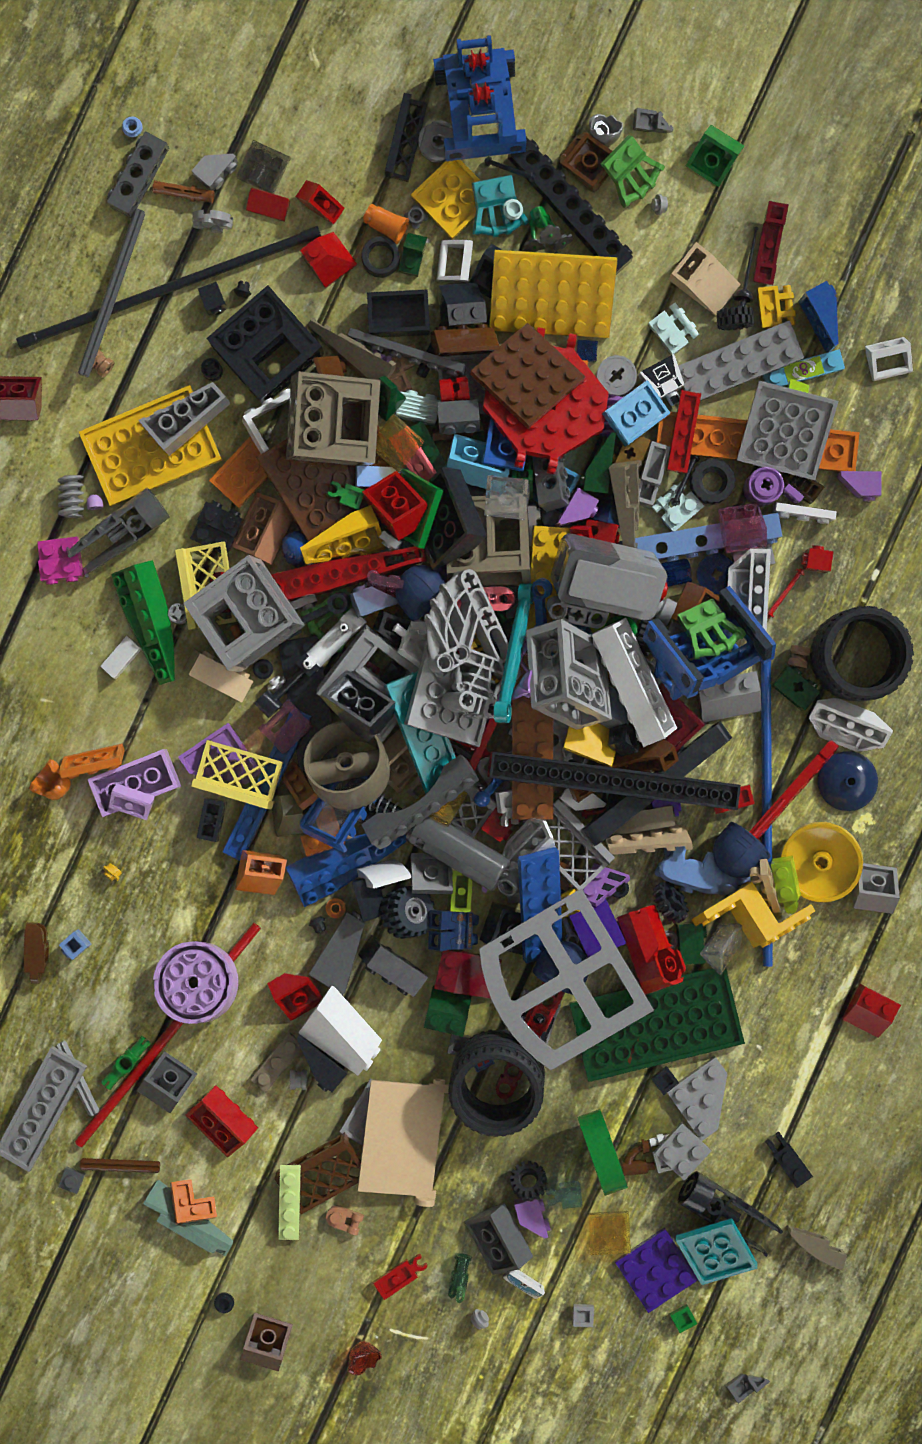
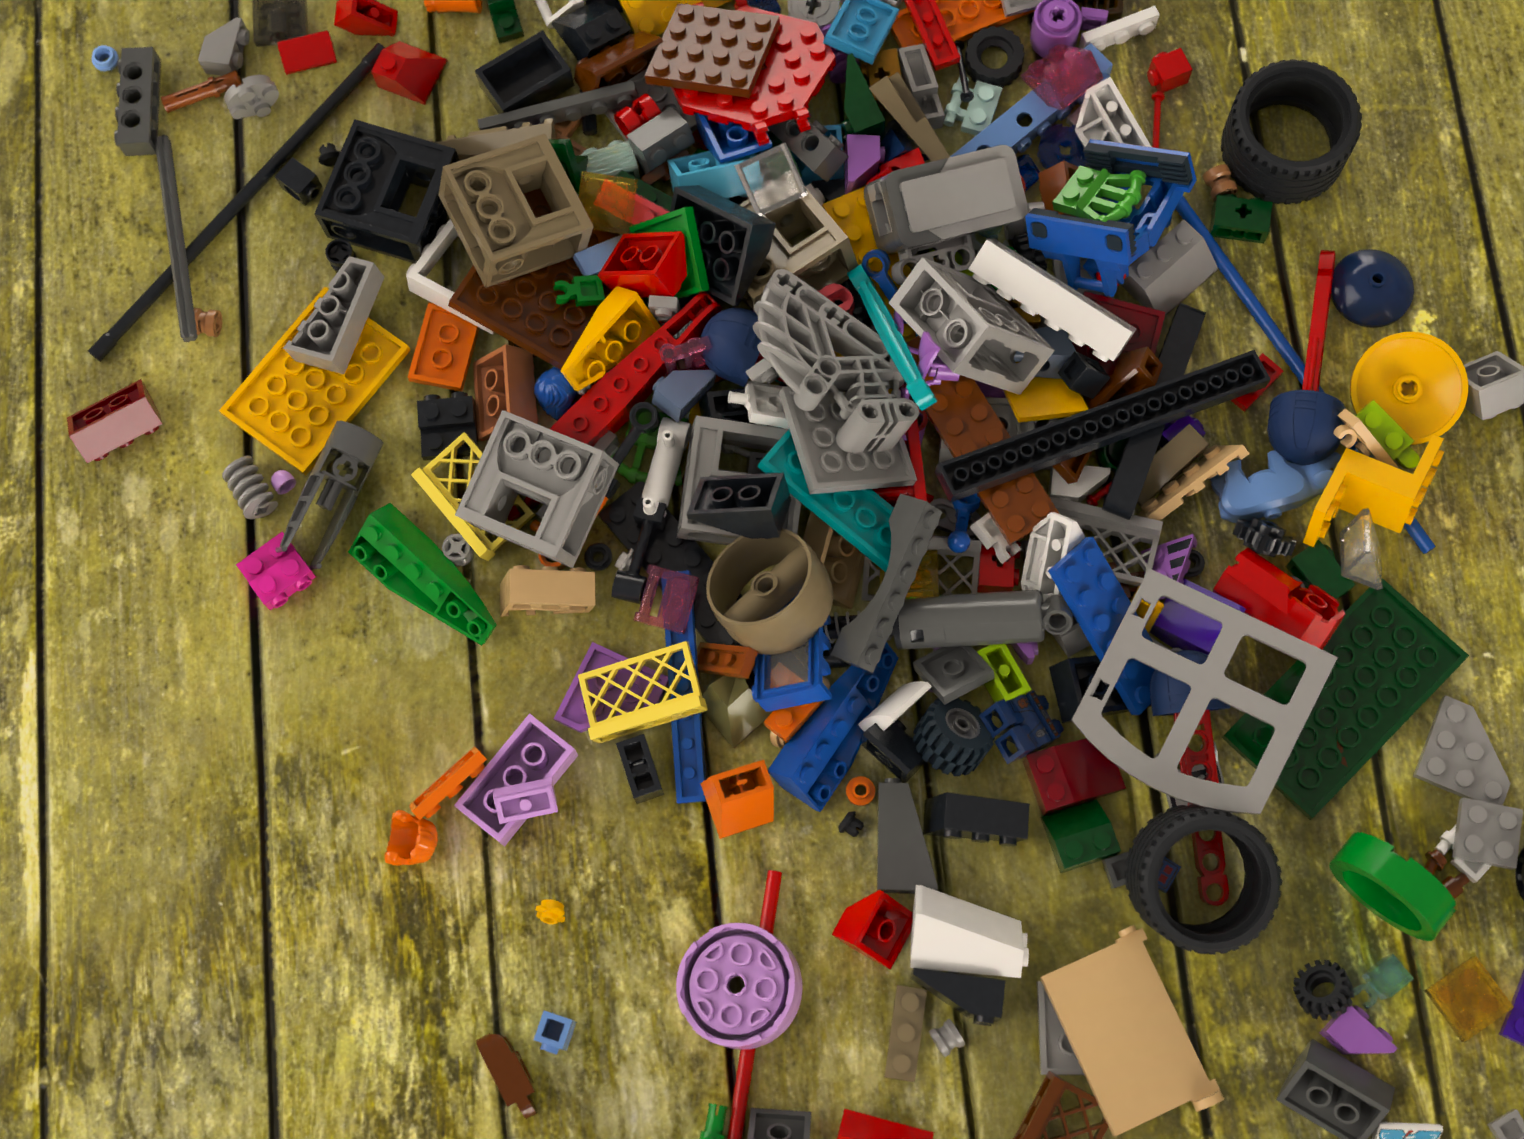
camera: 20 degrees left, 15 degrees down
white slope [101,636,142,679] -> none
black tyre [361,236,400,278] -> none
black plate [651,1066,679,1095] -> none
white wedge [809,698,893,752] -> none

